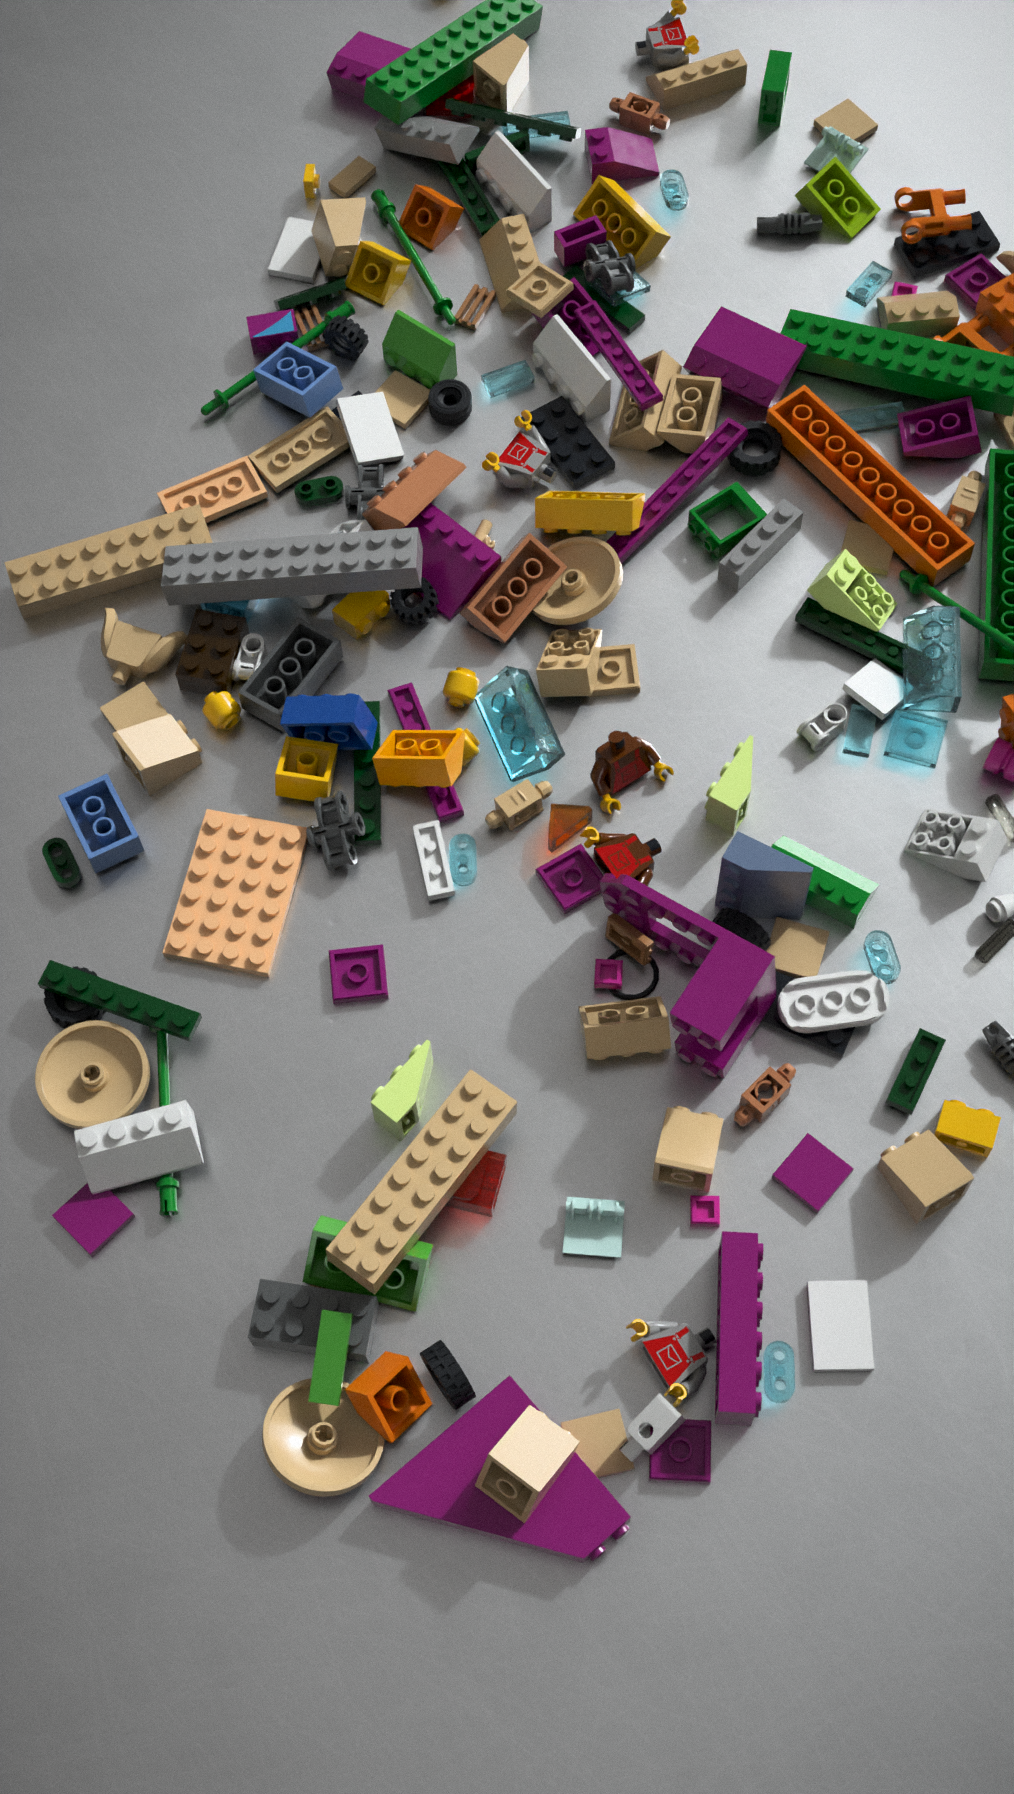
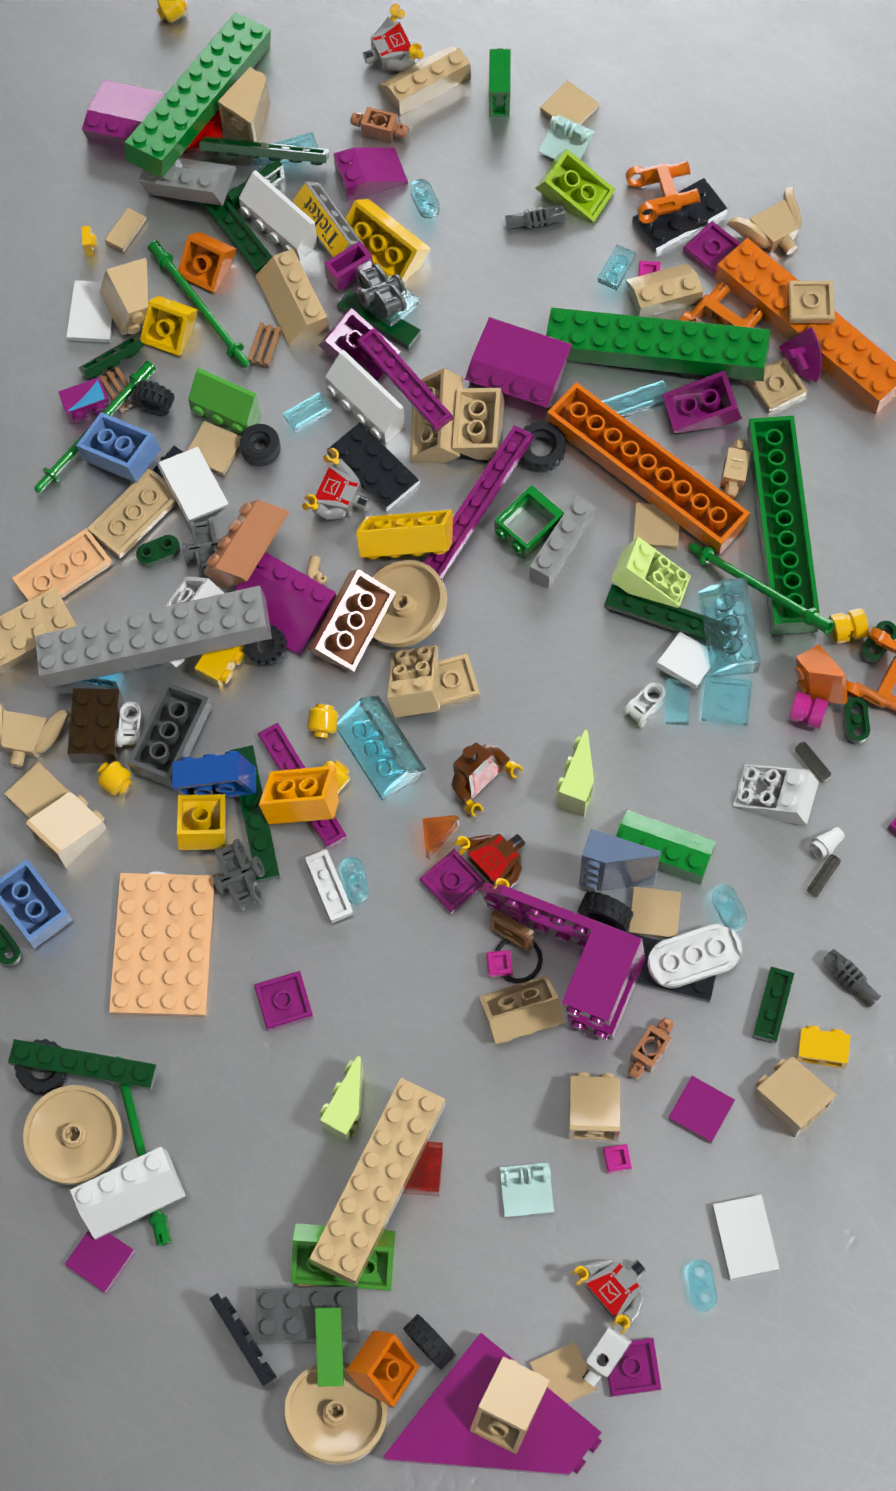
camera: 10 degrees left, 5 degrees up
tan piece [485,779,553,831] -> none
tan tile [506,261,574,318] -> none
magenta brick [714,1231,763,1426] -> none
none -> black plate [209,1293,277,1391]
none -> brick [291,182,364,259]

